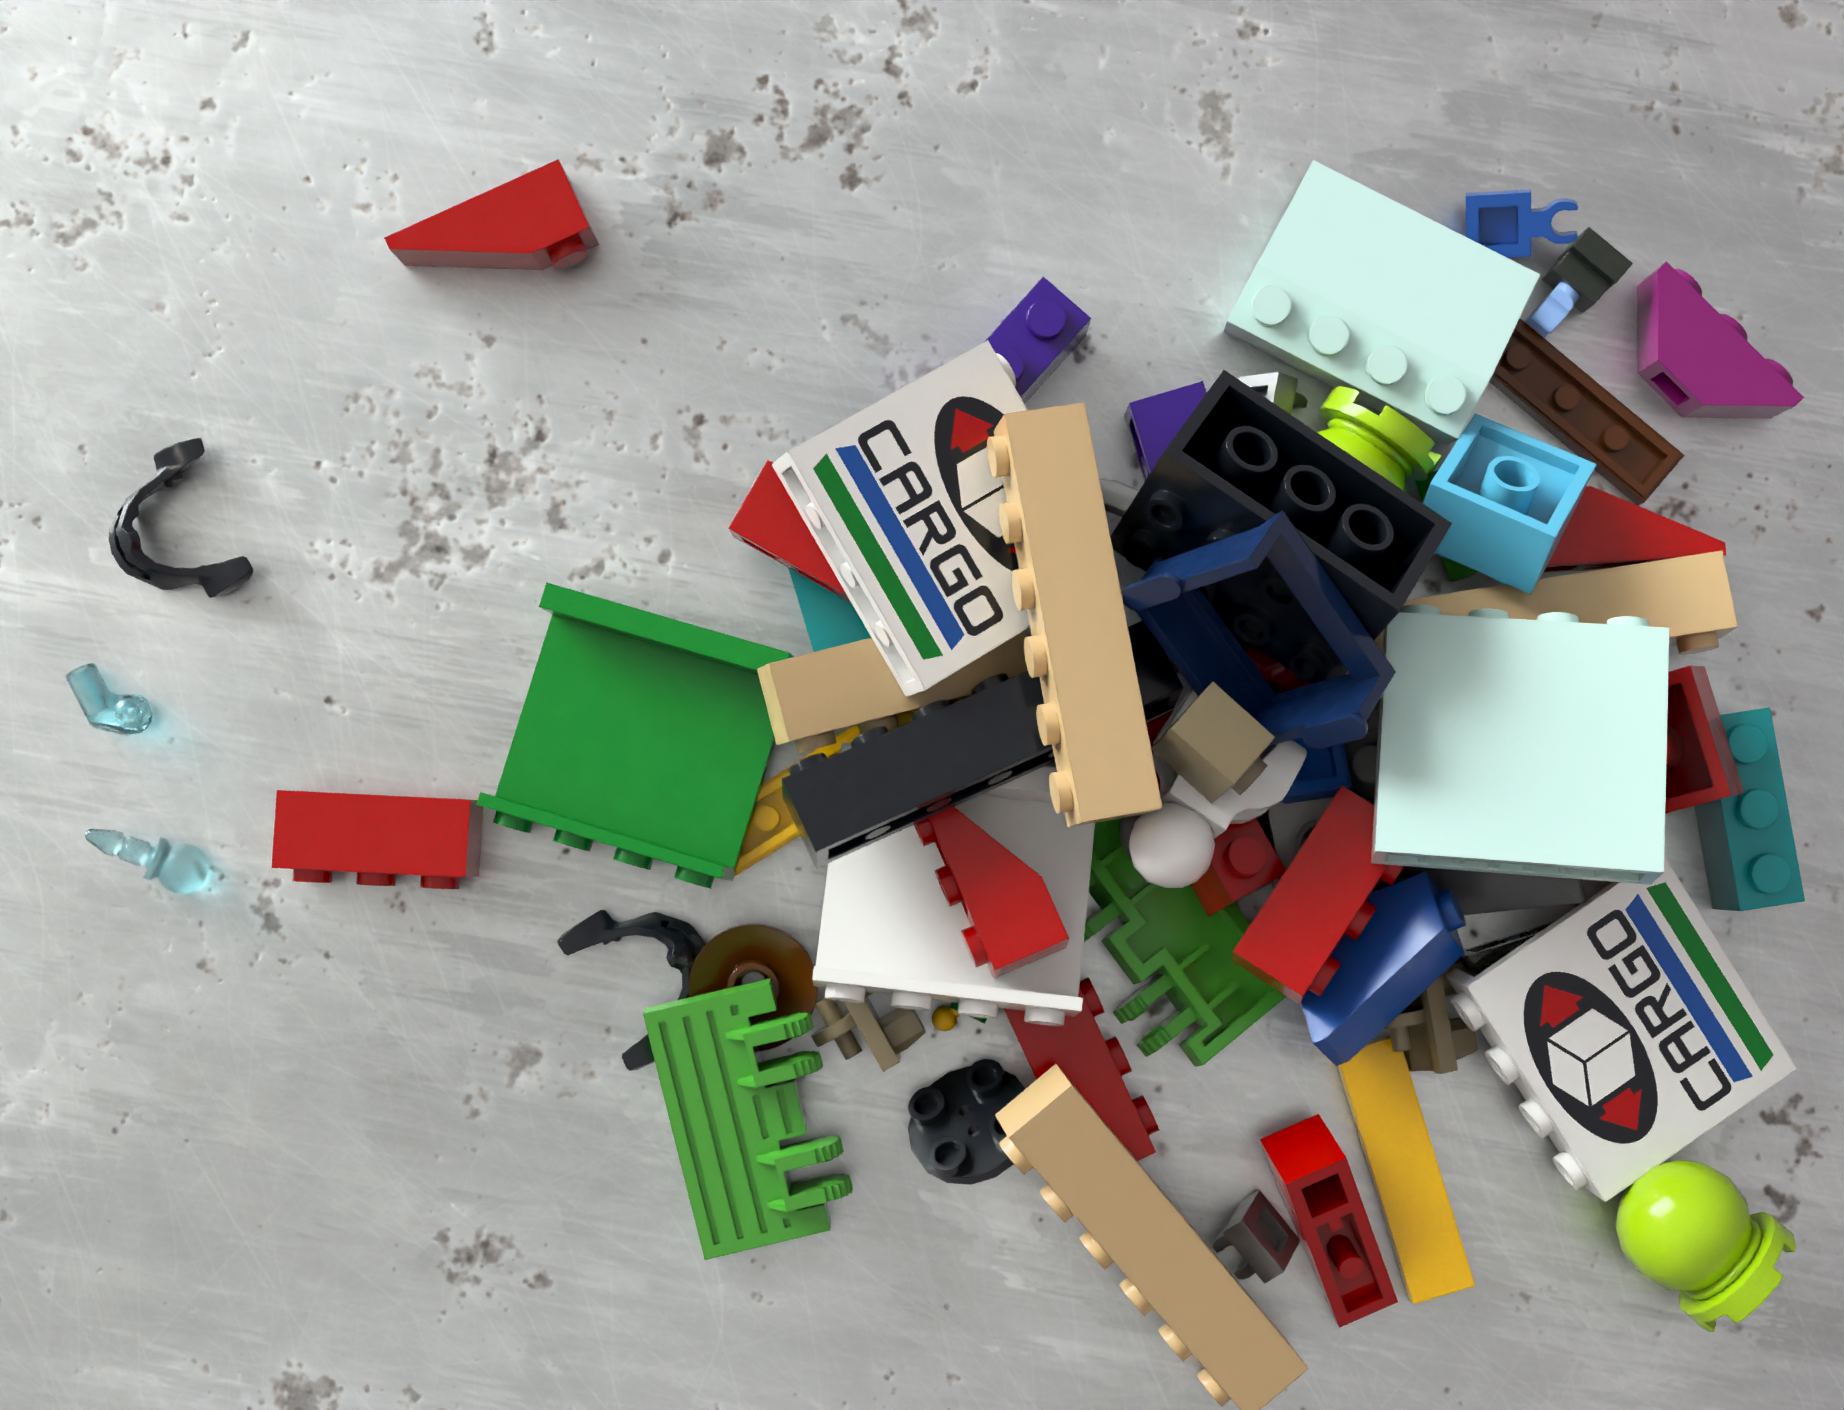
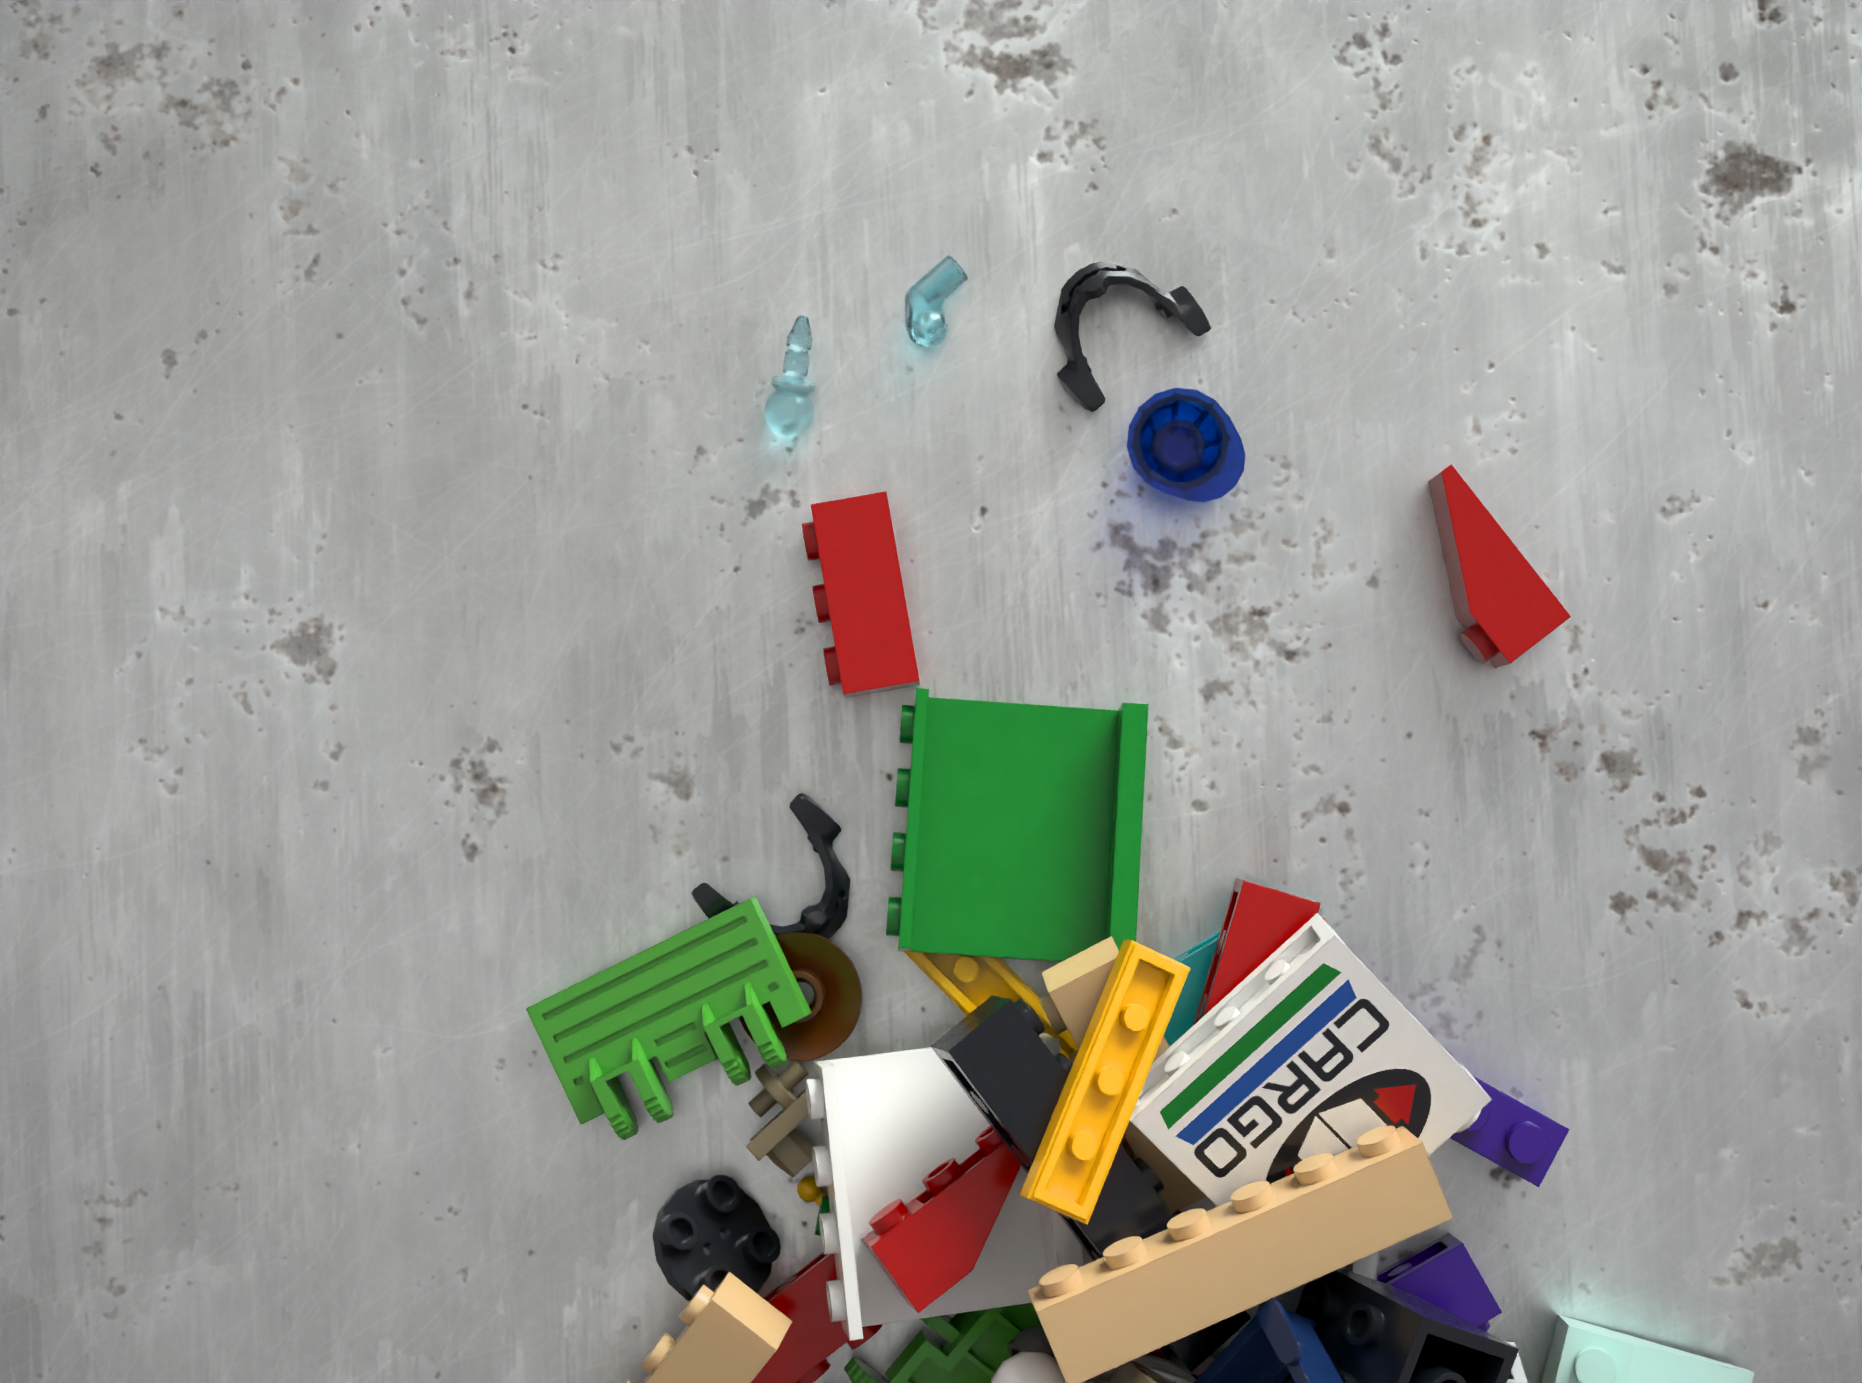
camera: 75 degrees right, 0 degrees up
none -> yellow tile [1020,940,1190,1225]
none -> clear blue piece [1127,388,1245,503]

